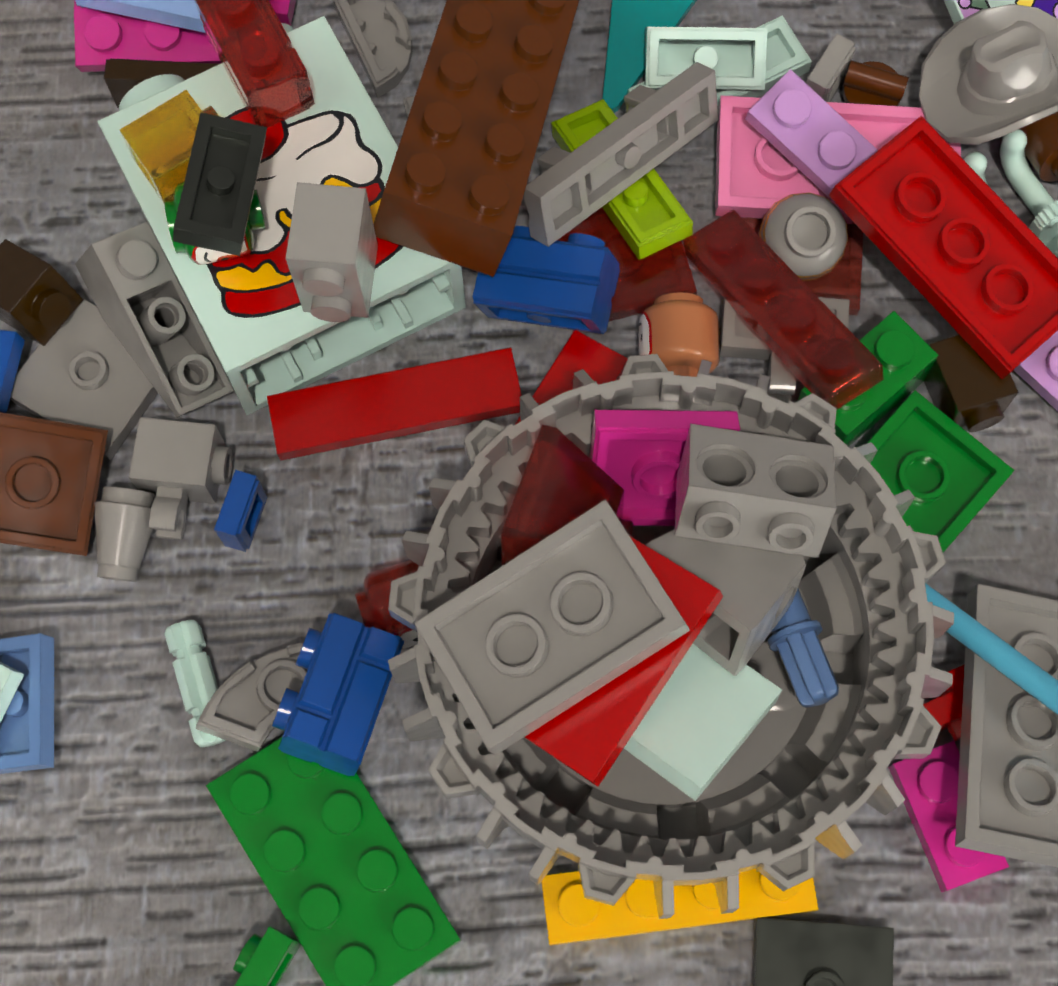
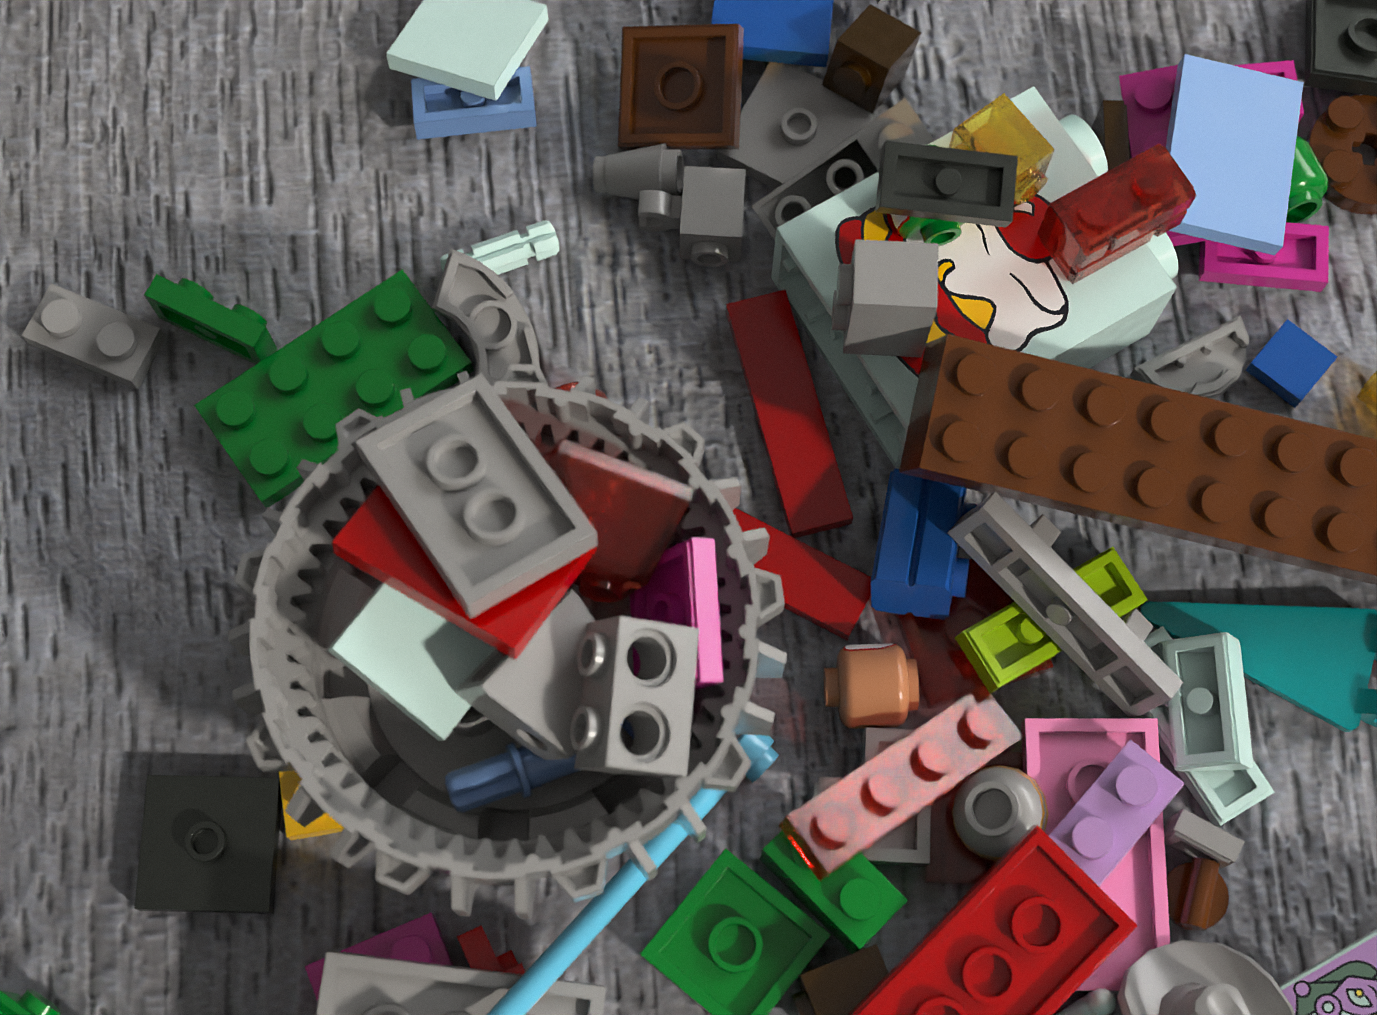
camera: 85 degrees right, 0 degrees up
blue tile [214,470,268,552] -> none
blue brick [272,613,404,776] -> none

